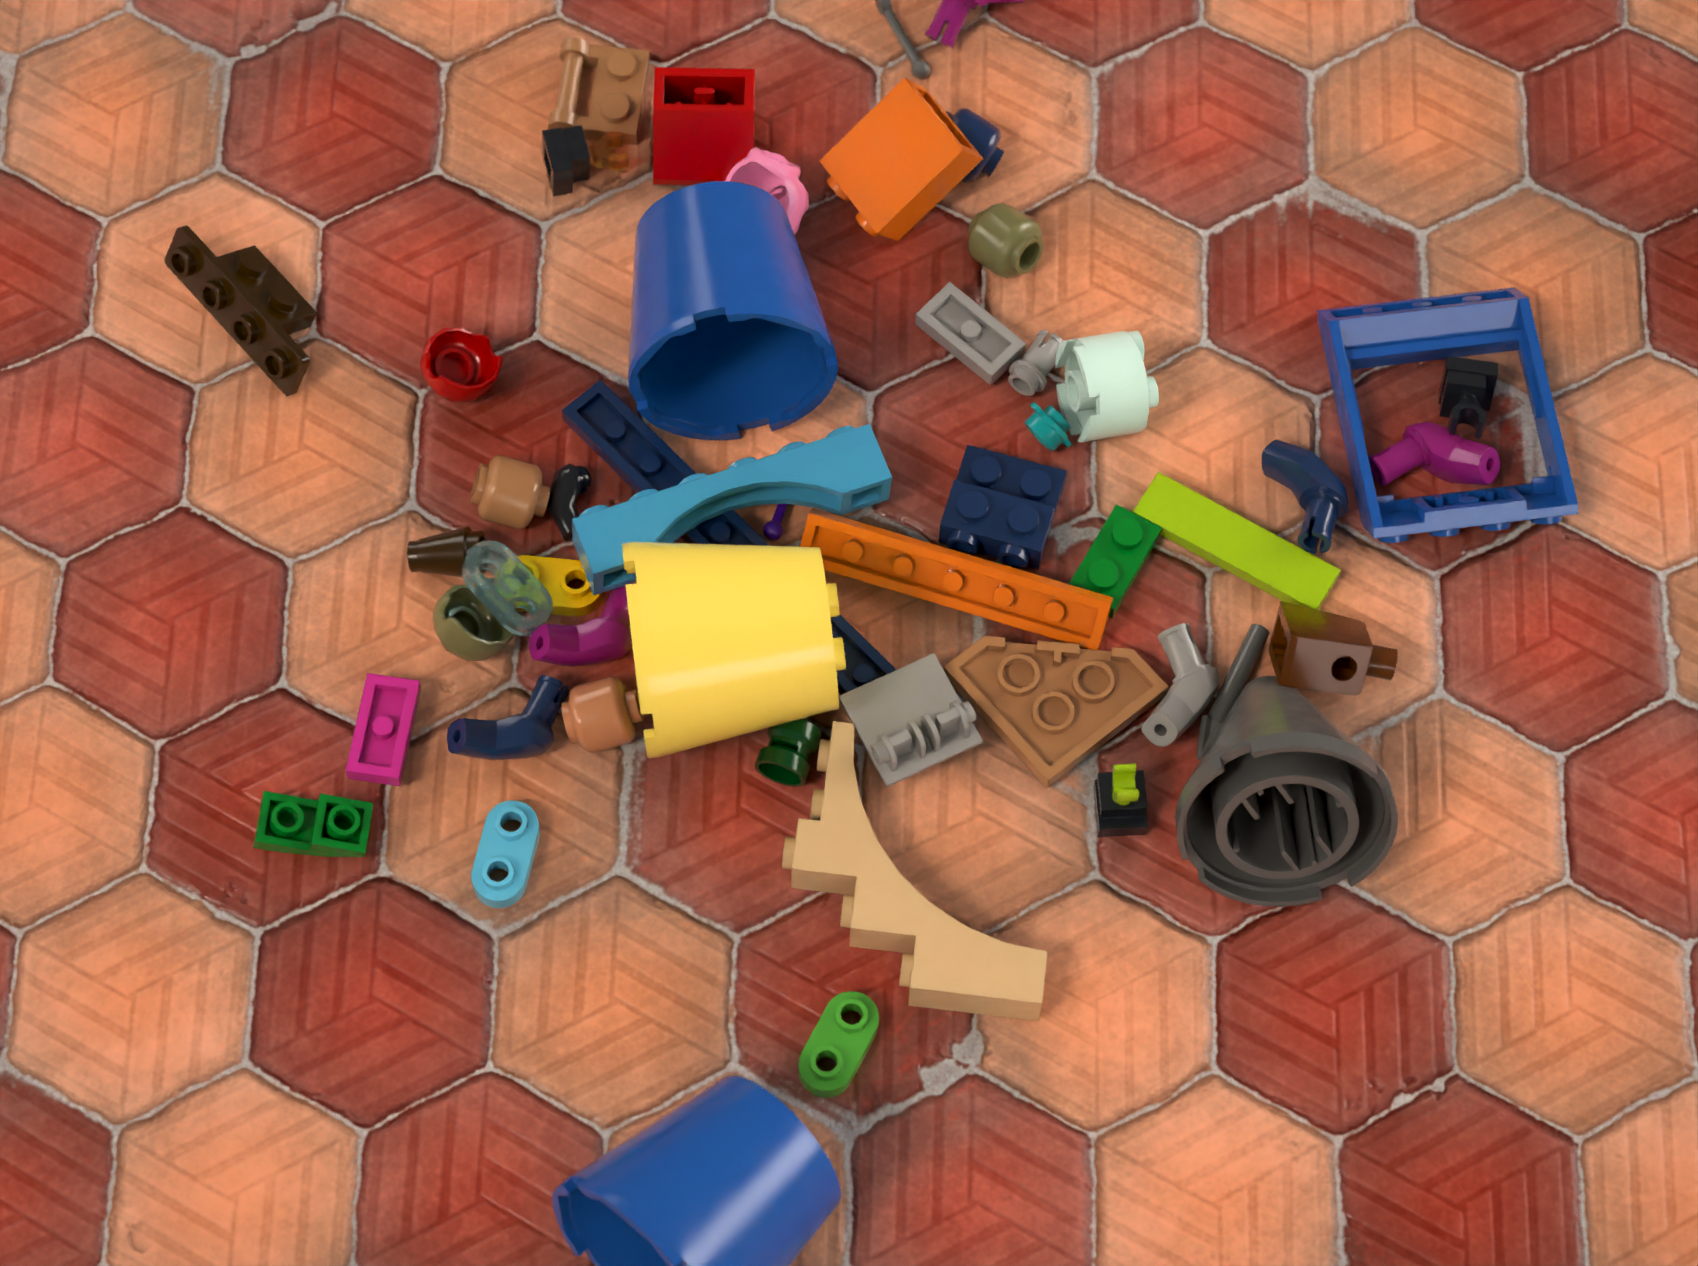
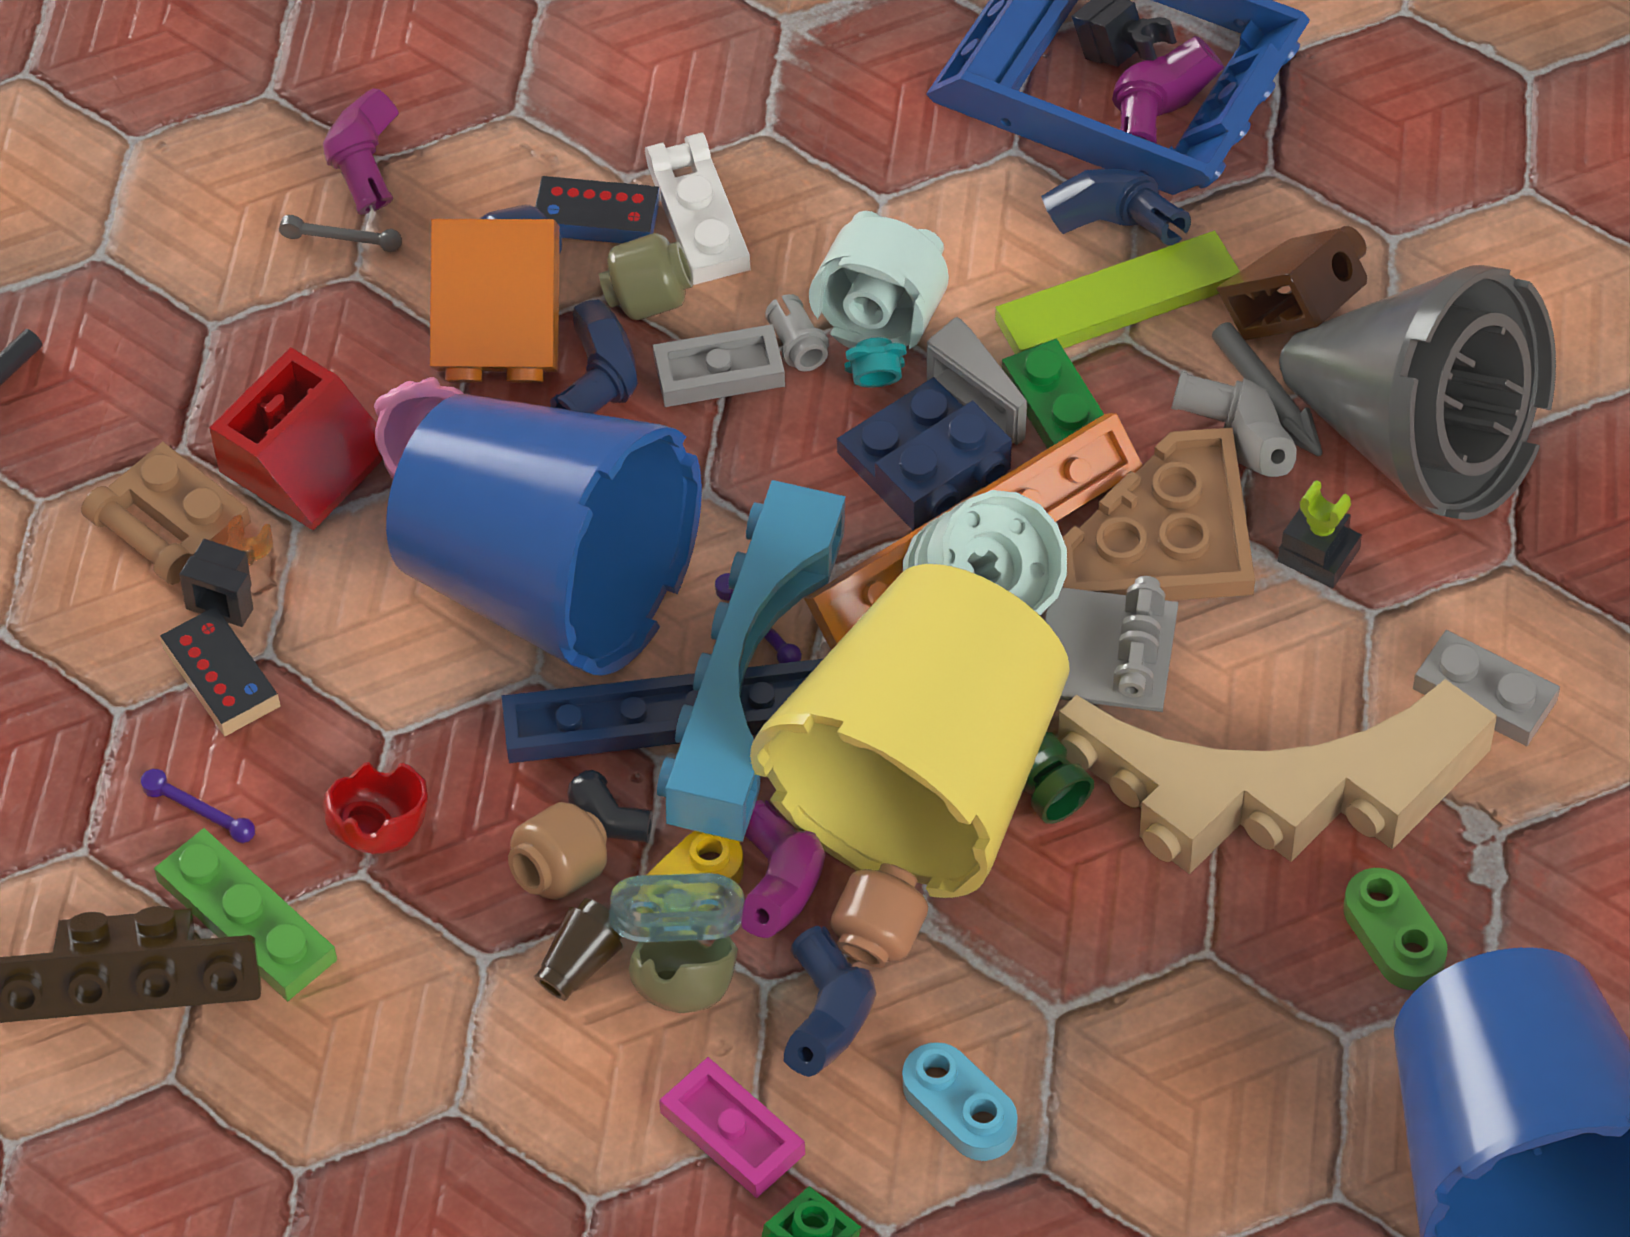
camera: 50 degrees left, 10 degrees down
none -> dark purple hinge [141,769,256,843]
none -> bright green plate [154,828,337,1002]
none -> black tile [160,606,281,737]
none -> black tile [535,176,660,243]
none -> dark blue arm [550,299,638,414]
none -> white plate [645,132,751,285]
none -> light aqua wheel [903,490,1067,615]
none -> light grey slope [927,317,1027,445]
none -> light grey plate [1413,630,1560,746]

